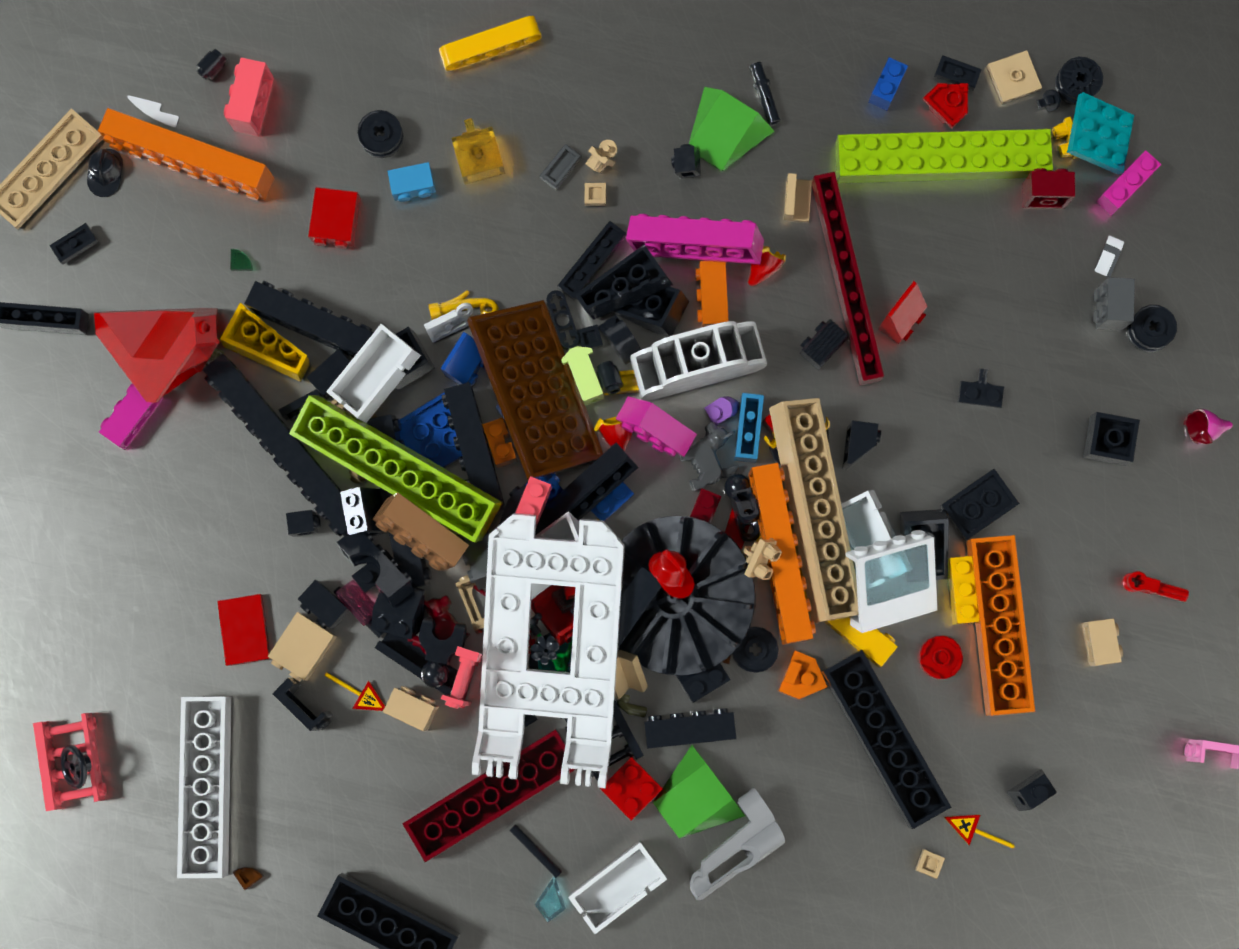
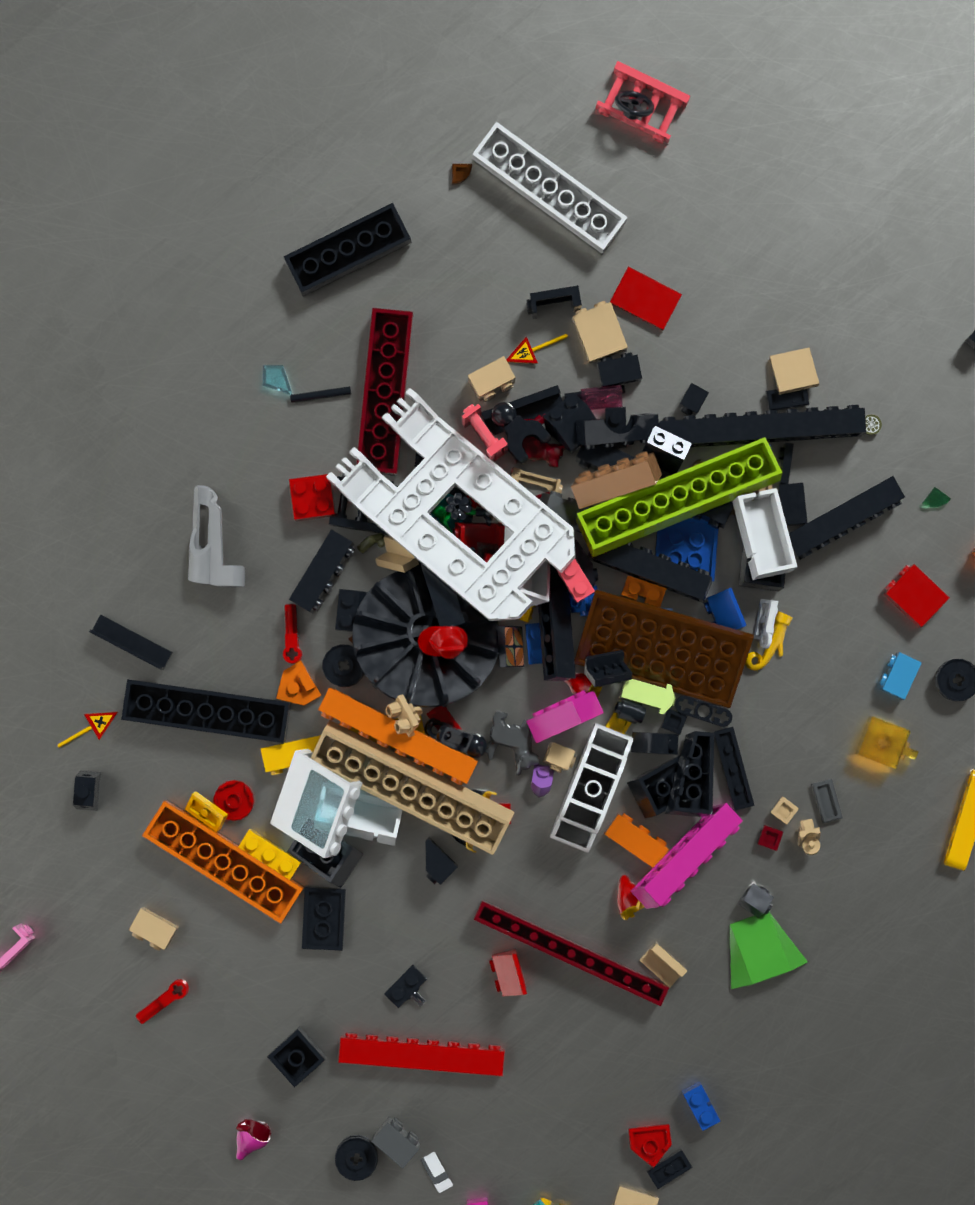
camera: 125 degrees right, 5 degrees up
red panel [94,308,220,403] -> none
dark pink brick [99,383,164,450] -> none
yellow wedge [220,303,311,382] -> none
white piece [568,841,667,934] -> none
bright green wedge [653,745,745,839] -> none
dark red brick [690,488,722,523] -> none
dark azure brick [734,393,764,463] -> none
black pin [749,62,781,126] -> none
black brick [800,319,849,370] -> none
lime brick [835,129,1053,183] -> none
tan plate [915,849,945,879] -> none
dark red brick [1022,168,1075,209] -> none
none -> black panel [89,614,173,670]
none -> yellow plate [184,791,228,832]
none -> red connector [283,604,302,664]
none -> red brick [338,1033,505,1076]
none -> tile [497,626,525,667]
none -> tan brick [542,742,576,773]
none -> black bracket [584,650,632,687]
none -> dark red plate [757,825,783,851]
none -> black plate [766,389,810,410]
none -> tan tile [770,348,819,395]

